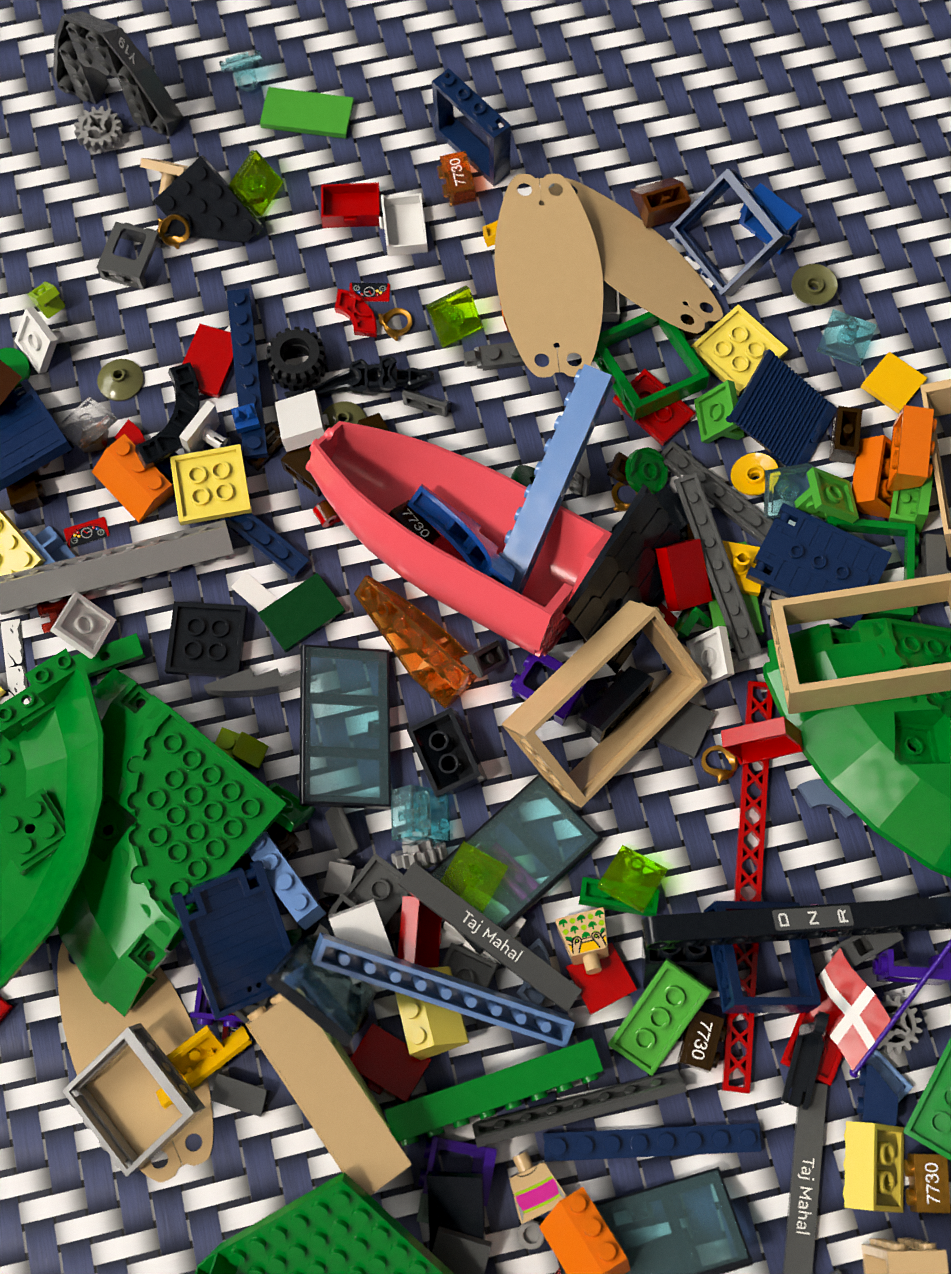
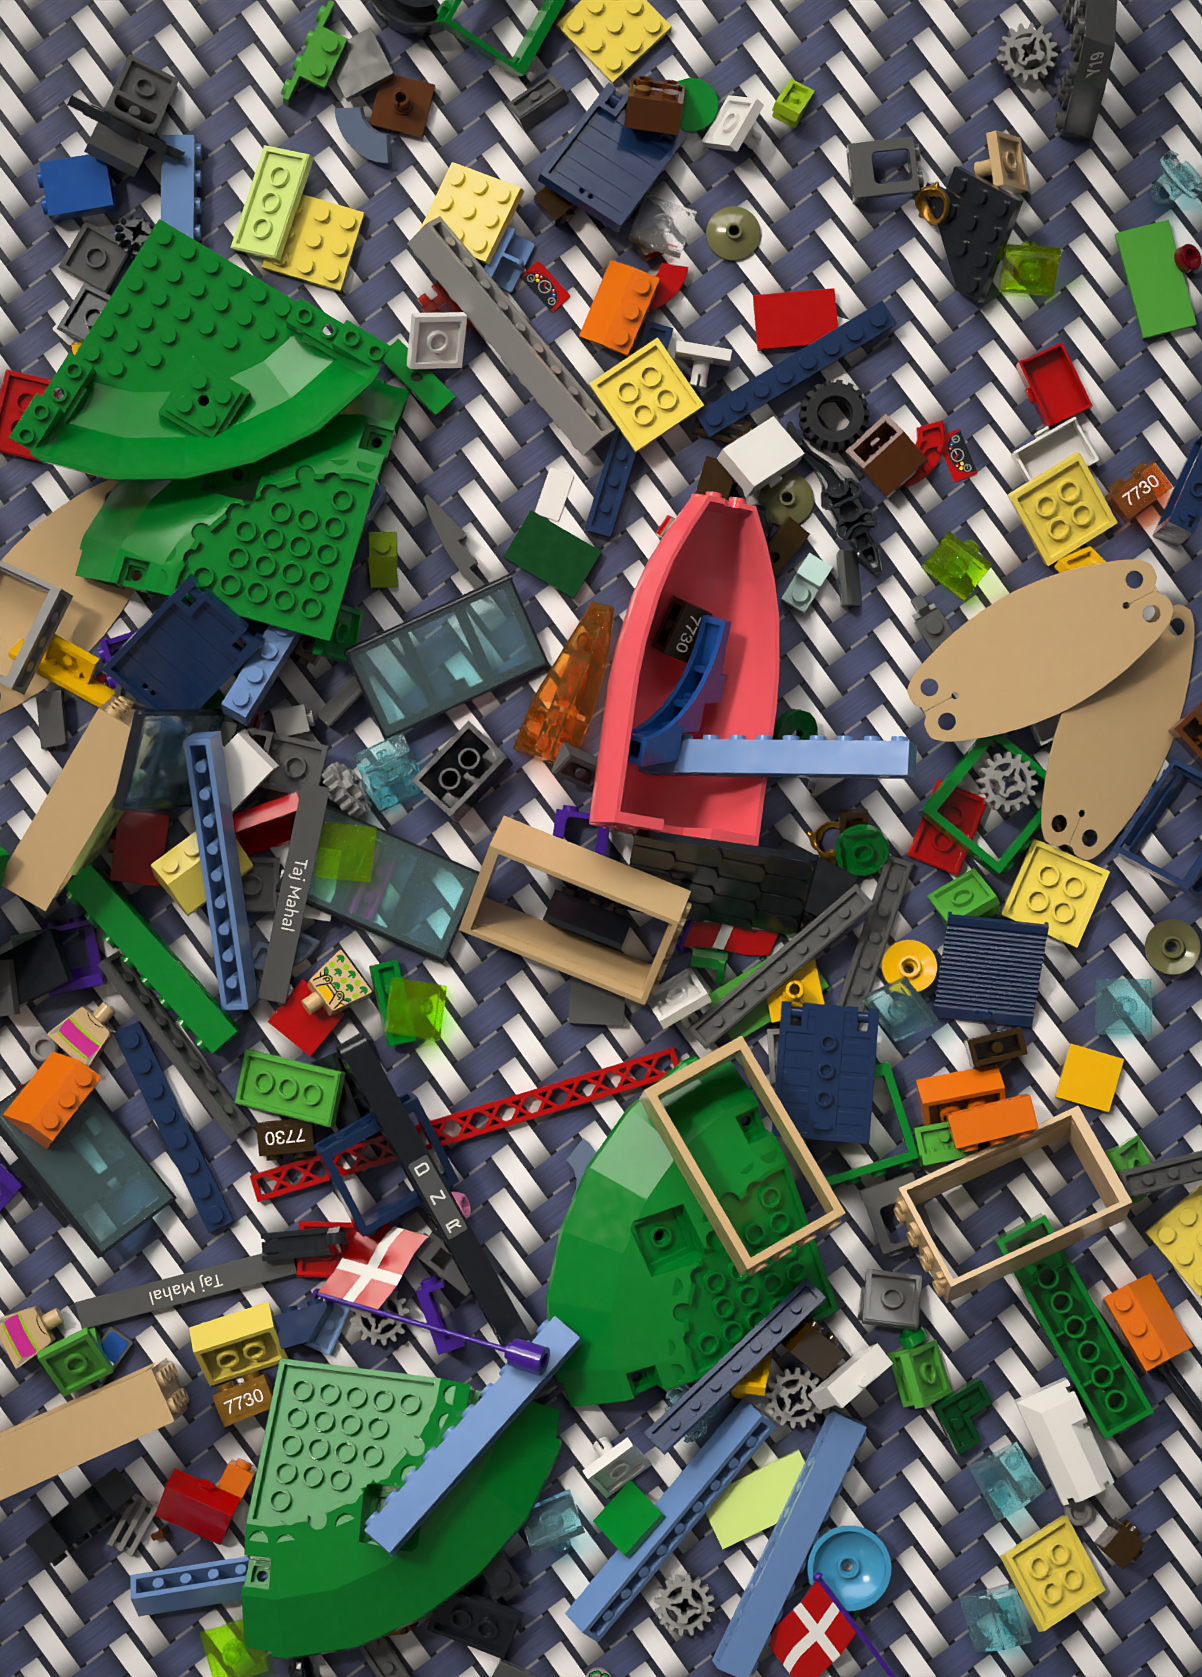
camera: 65 degrees right, 15 degrees up
white sticker [1,619,30,704] -> none
black tile [135,362,200,469] -> none
black plate [165,601,248,678] -> none
blue tile [231,403,261,434] -> none
pearl gold piece [378,308,412,341] -> none
red container [656,539,713,611] -> none
pearl gold piece [701,745,739,783] -> none
red container [721,716,803,765] -> none
bright green bracket [794,467,859,524] -> none
none -> light aqua slope [781,553,833,614]
none -> reddish brown slope [846,414,928,499]
none -> light grey gear [976,752,1038,813]
none -> light yellow plate [1007,452,1118,566]
none -> dark red tile [1174,244,1201,273]

